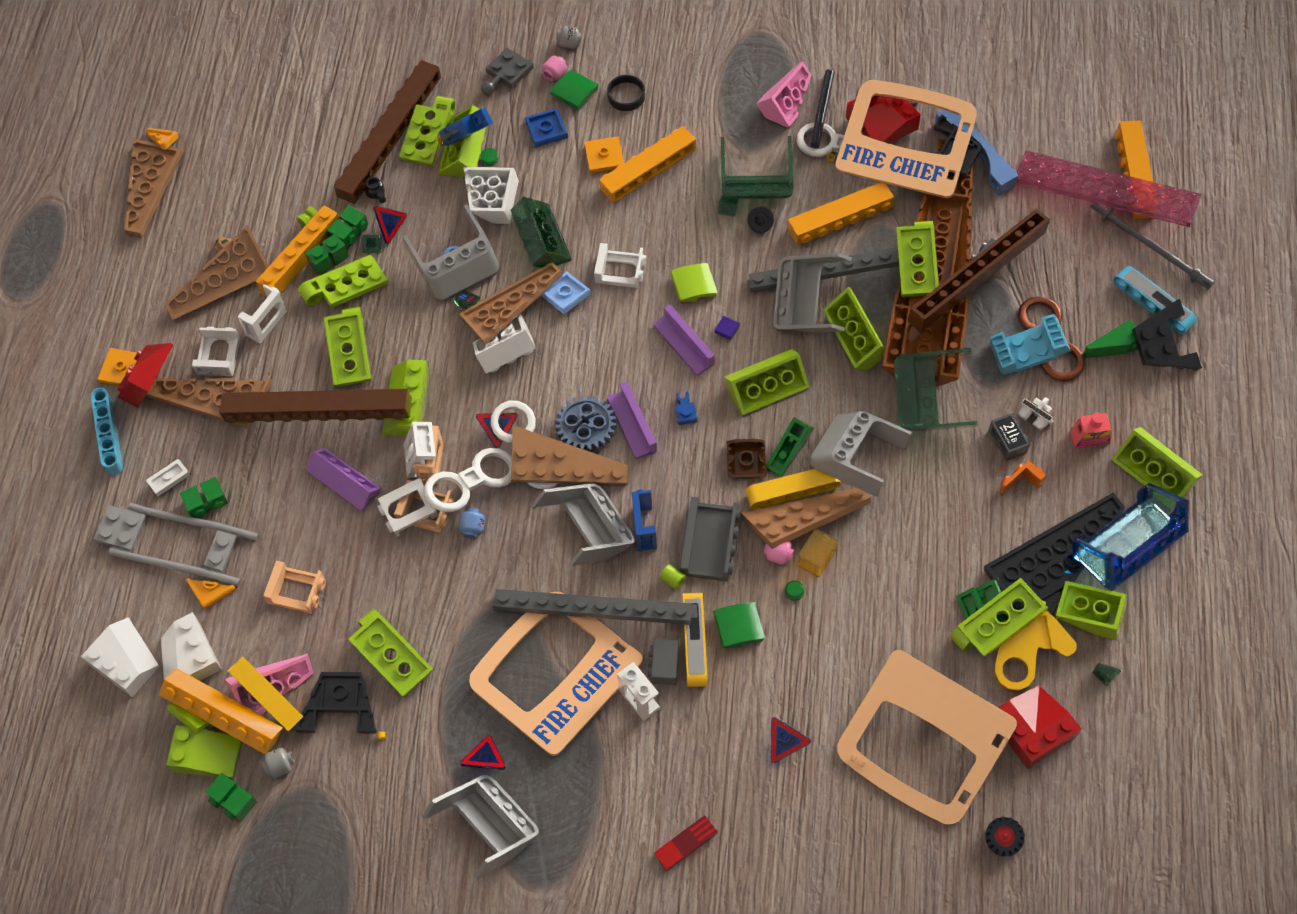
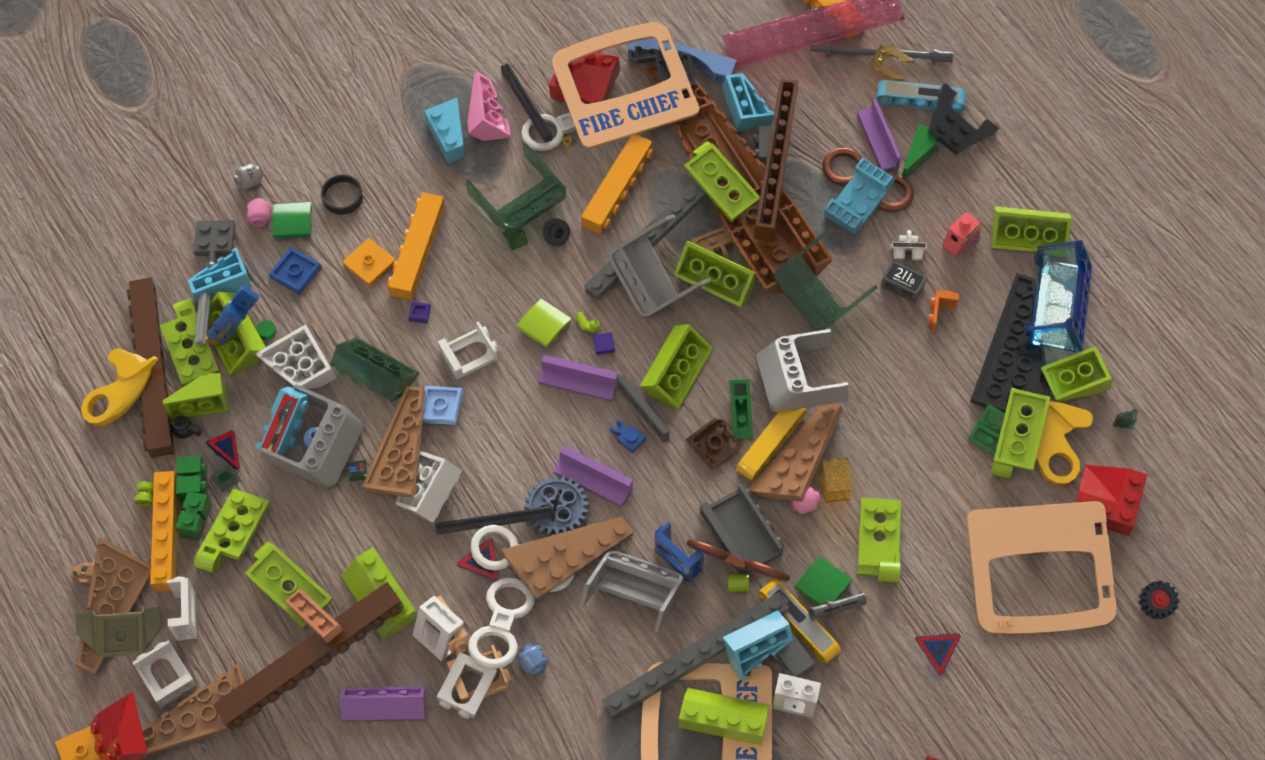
camera: 40 degrees left, 0 degrees up
green piece [785,580,805,601] -> none
none -> olive piece [75,607,161,657]
none -> yellow animal [81,349,158,427]
none -> lime slope [163,373,230,421]
none -> medium azure wedge [188,247,252,306]
none -> light grey axle [194,293,211,346]
none -> wedge [255,387,309,455]
none -> nougat tile [284,588,343,643]
none -> dark purple tile [408,302,431,324]
none -> medium azure wedge [424,98,465,164]
none -> black axle [435,506,553,534]
none -> lime arm [575,312,600,333]
none -> dark grey tile [617,374,669,442]
none -> lime slope [679,688,770,745]
none -> copper bar [686,539,790,582]
none -> medium nougat hinge [691,226,733,260]
none -> medium azure wedge [722,73,774,132]
none -> medium azure wedge [723,611,793,681]
none -> dark grey pin [808,593,867,620]
none -> medium lavender panel [857,99,901,172]
none -> lime hinge [857,498,901,583]
none -> clear yellow piece [870,44,915,81]

